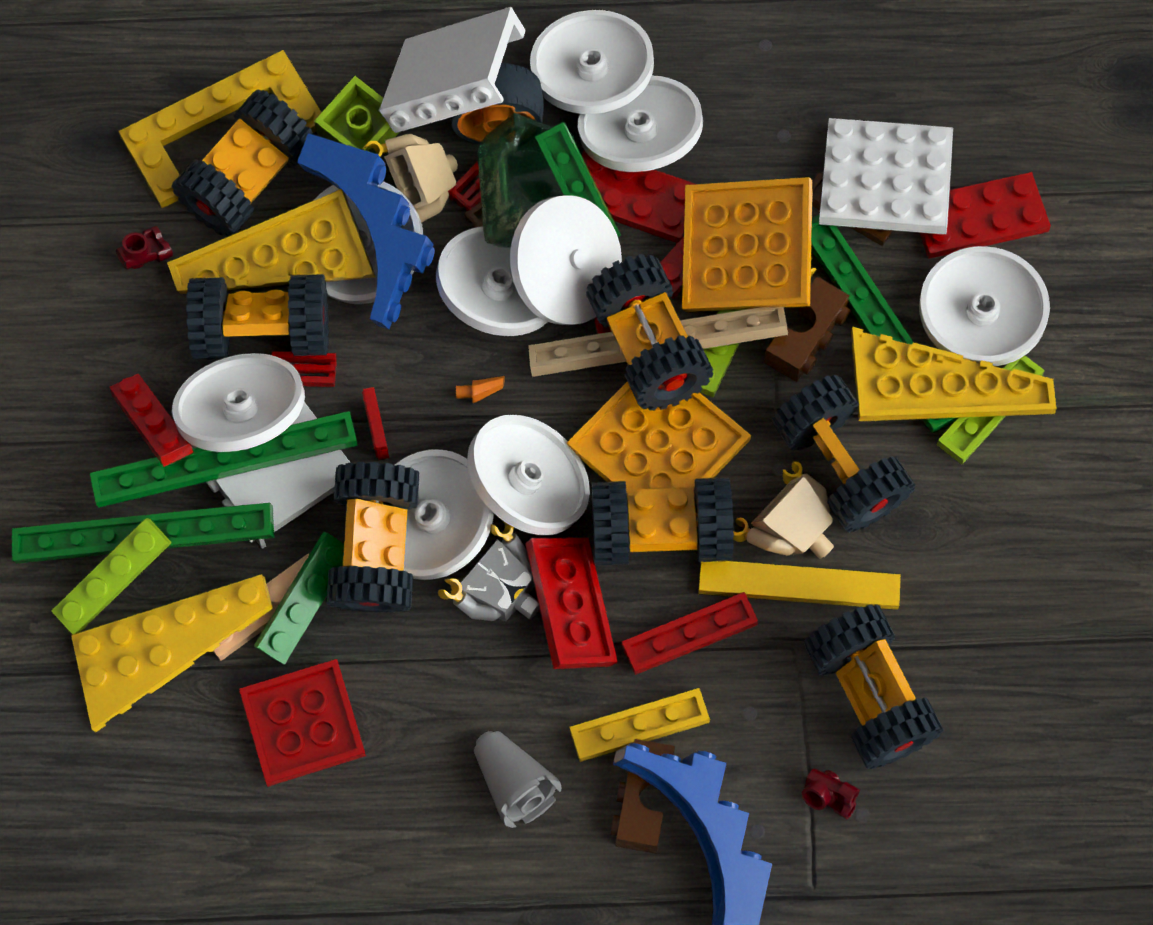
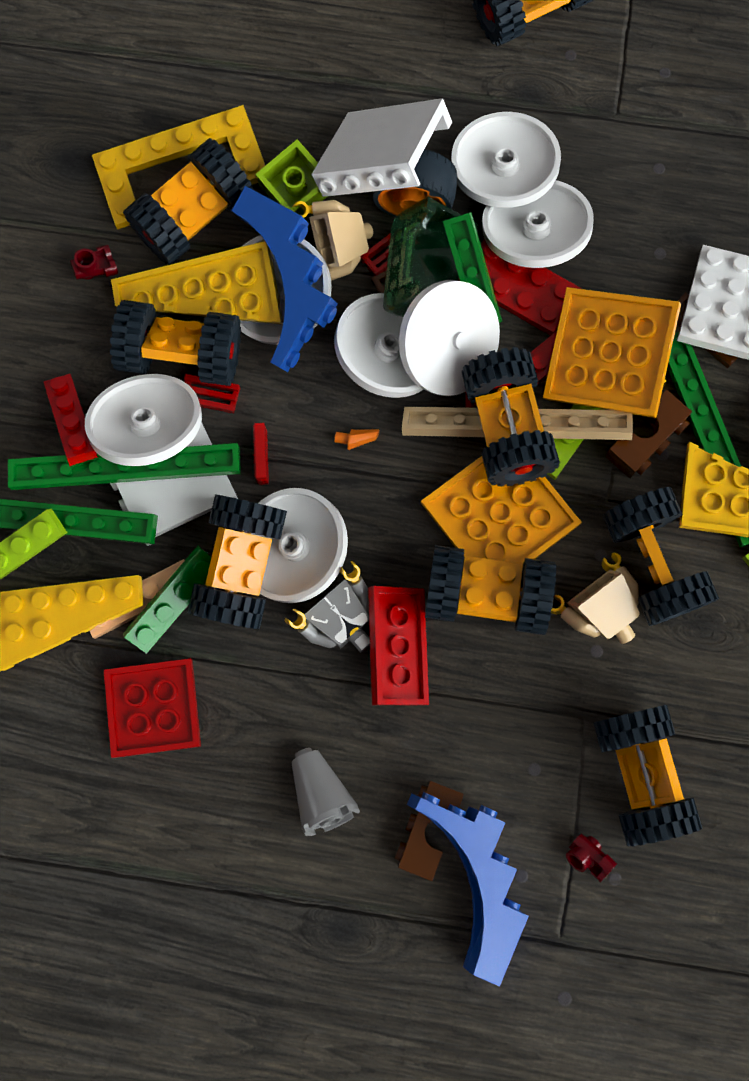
camera: 15 degrees right, 10 degrees up
white dish [468,415,590,535] -> none
yellow plate [570,688,710,762] -> none
red plate [621,592,758,675] -> none
yellow tile [699,561,901,610] -> none

